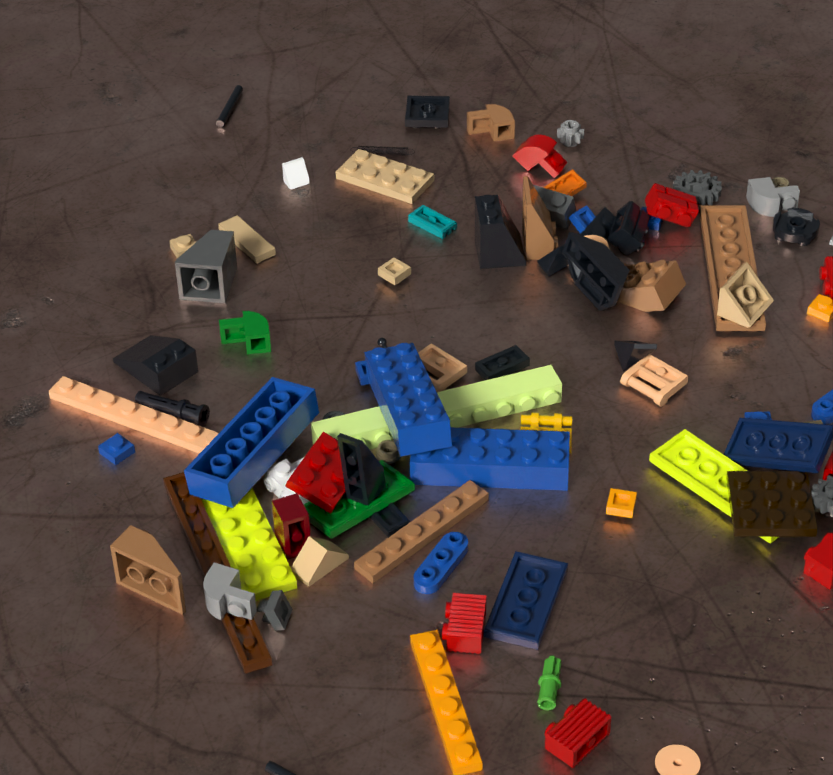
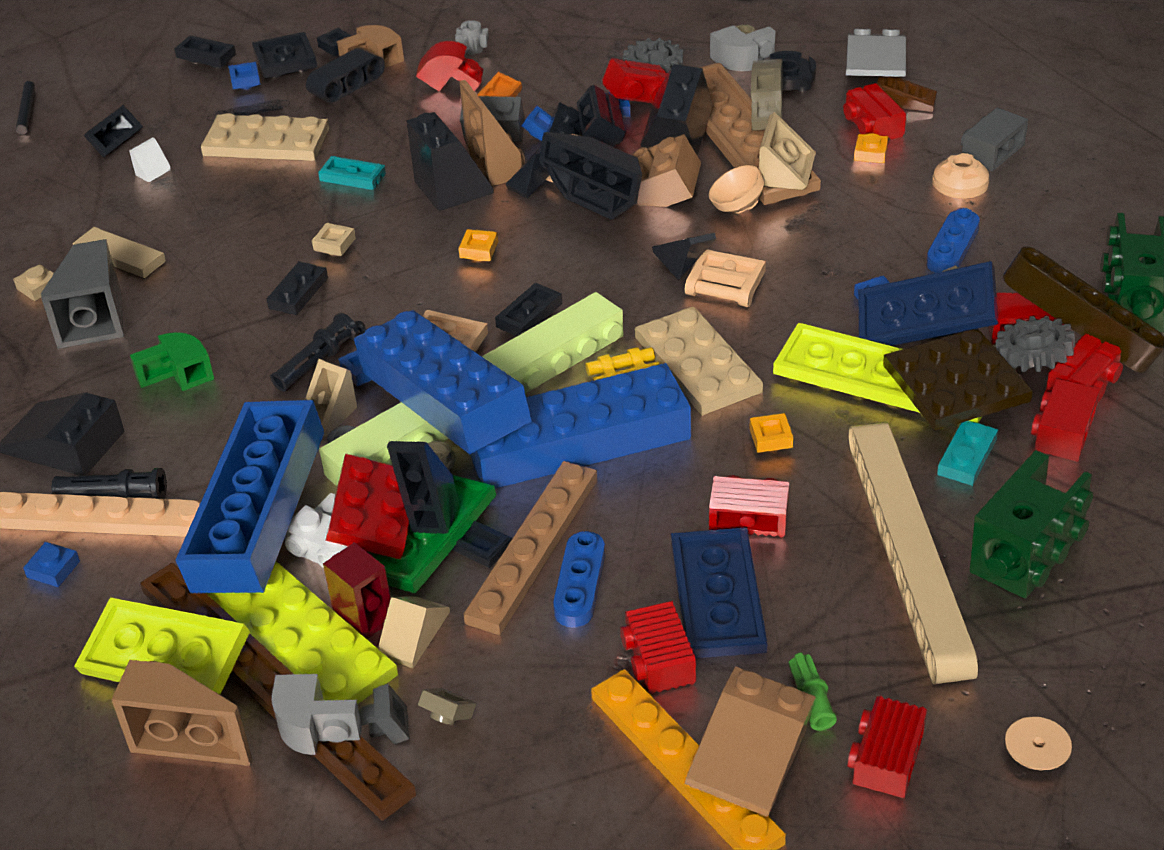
camera: 20 degrees left, 0 degrees up
none -> neon yellow plate [74,597,250,695]
none -> black slope [84,105,143,158]
none -> black plate [174,35,236,68]
none -> blue plate [228,61,260,89]
none -> black plate [266,261,328,315]
none -> black pin [270,313,359,392]
none -> tan slope [305,359,357,437]
none -> black beam [306,47,385,103]
none -> black plate [317,28,352,56]
none -> dark tan plate [418,688,477,725]
none -> light orange plate [459,229,498,261]
none -> tan plate [635,306,763,416]
none -> black slope [640,64,713,156]
none -> medium nougat slope [684,666,816,817]
none -> light nougat piece [709,165,764,214]
none -> brick [709,475,789,538]
none -> dark tan slope [751,59,783,131]
none -> tan beam [848,422,978,684]
none -> teal plate [937,421,998,486]
none -> dark green torso [970,450,1093,599]

